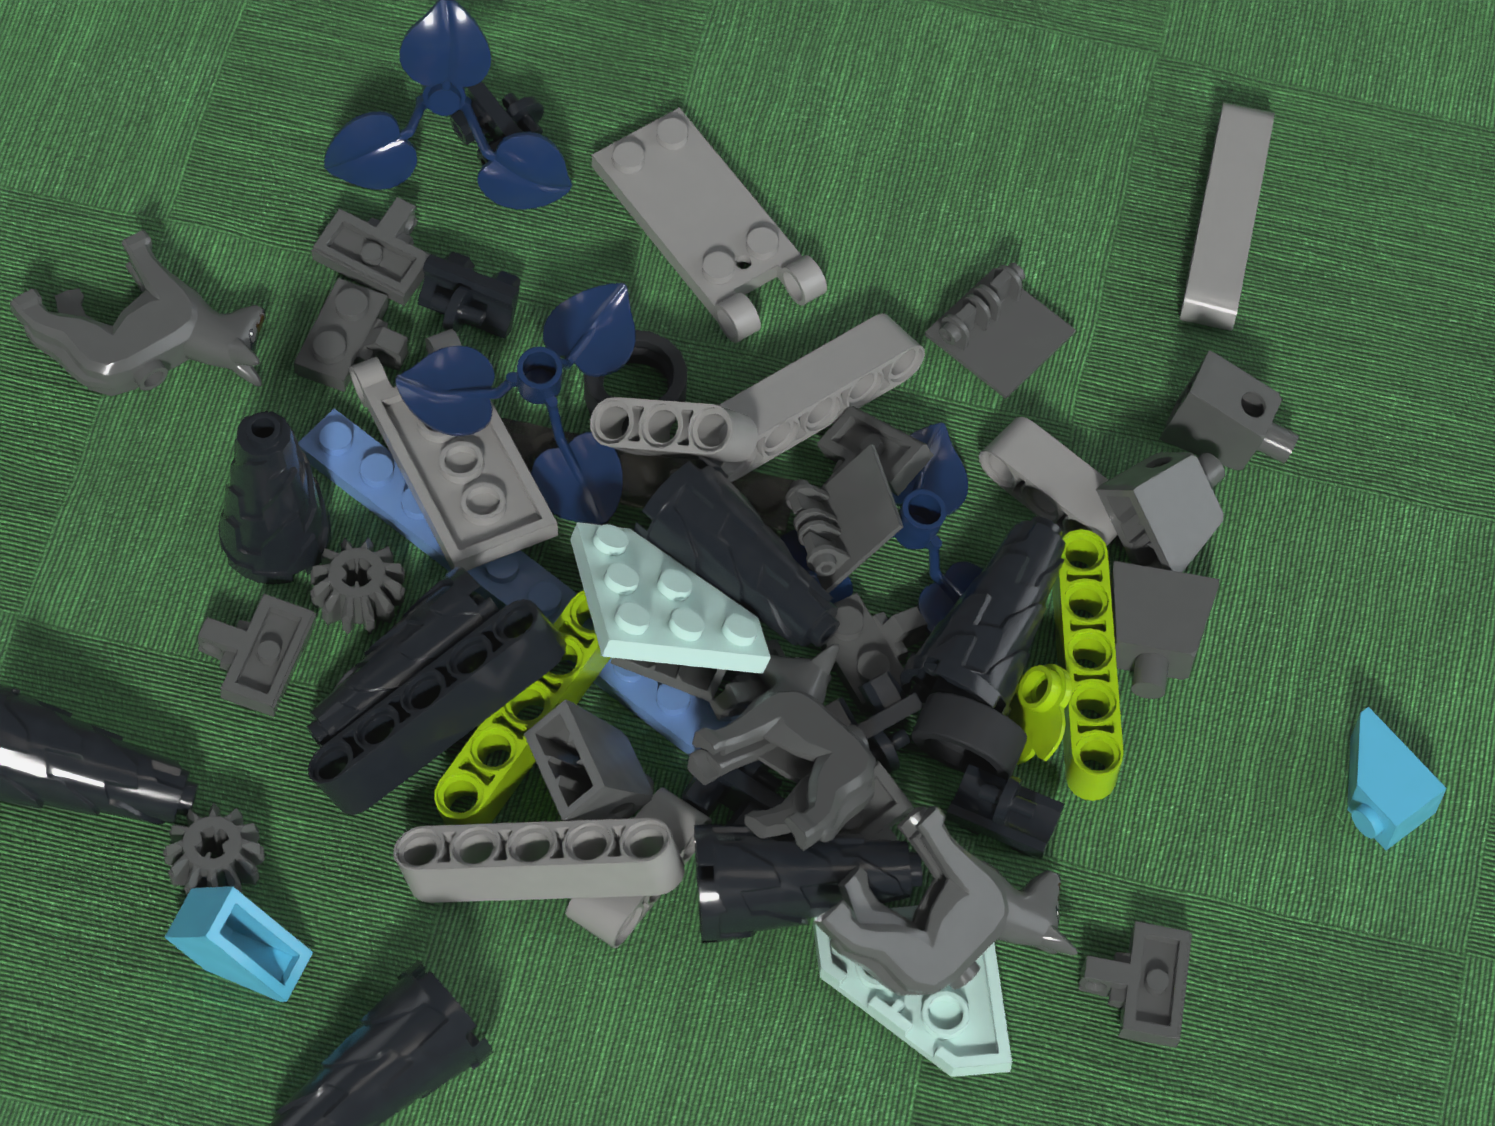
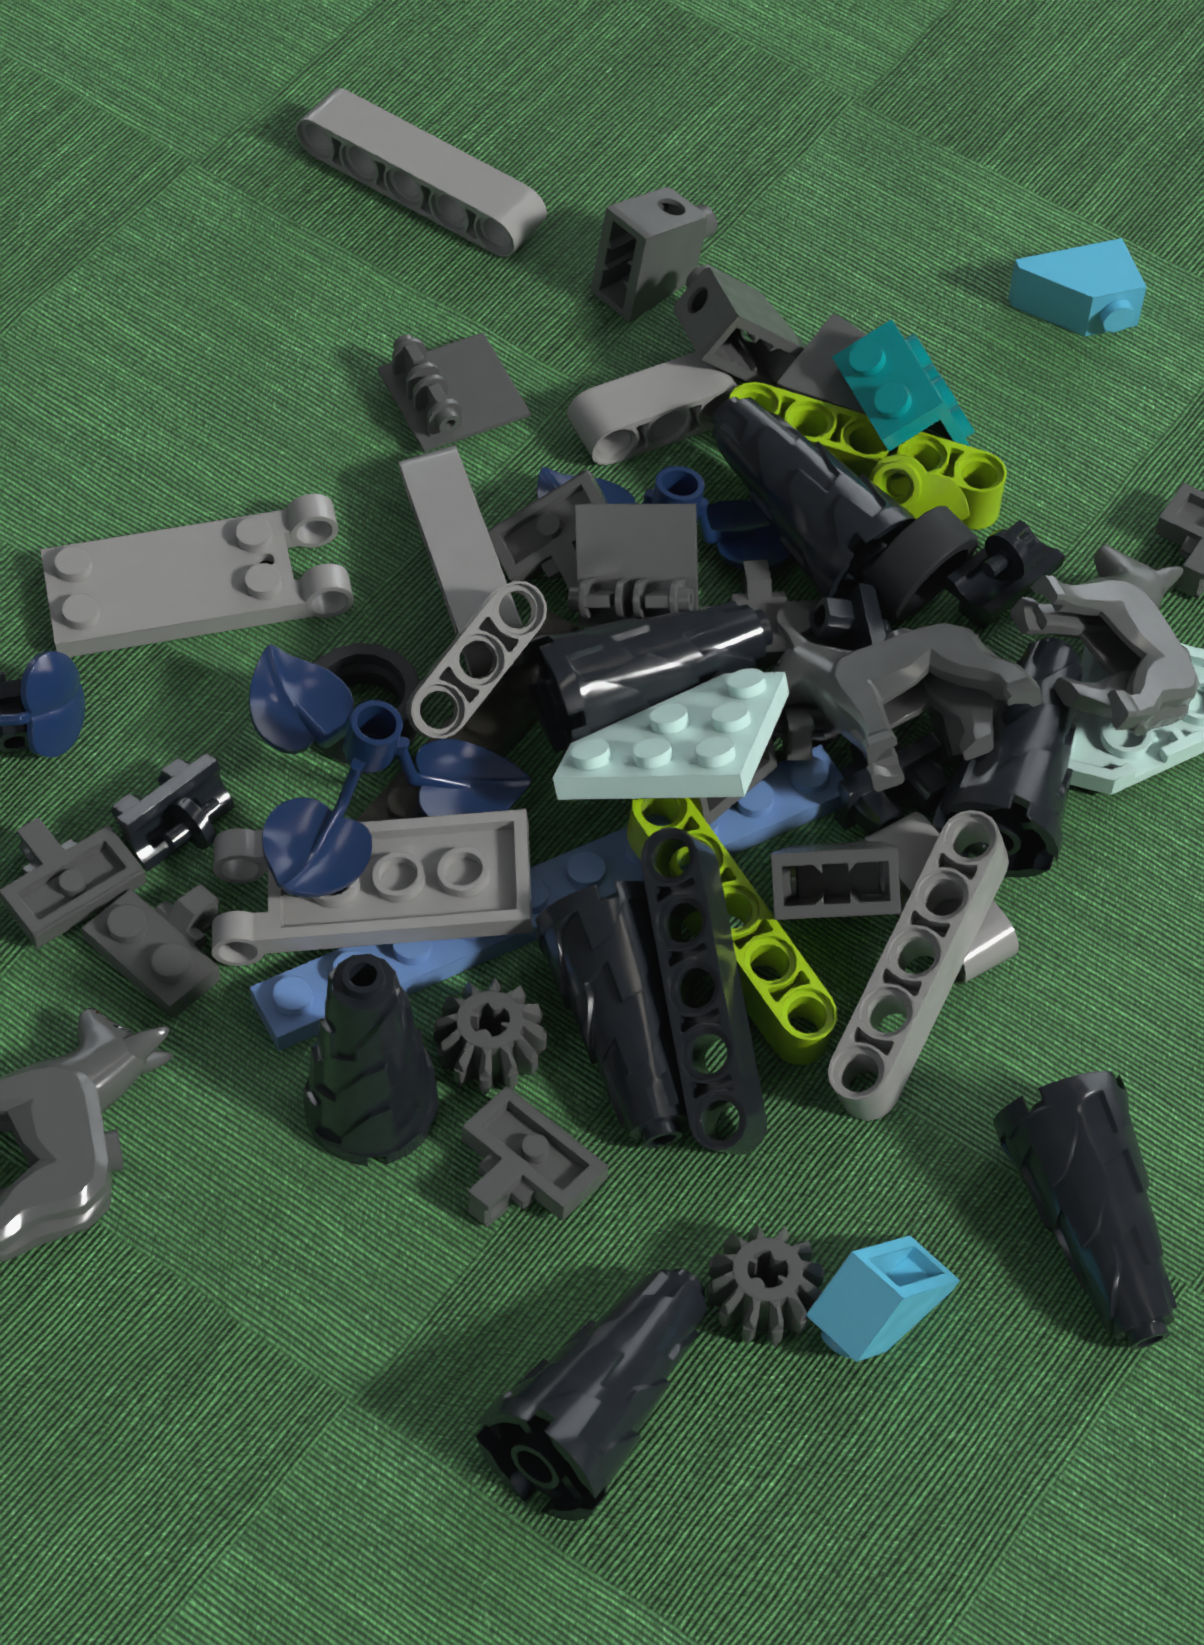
camera: 65 degrees left, 5 degrees down
none -> teal bracket [832,319,975,451]

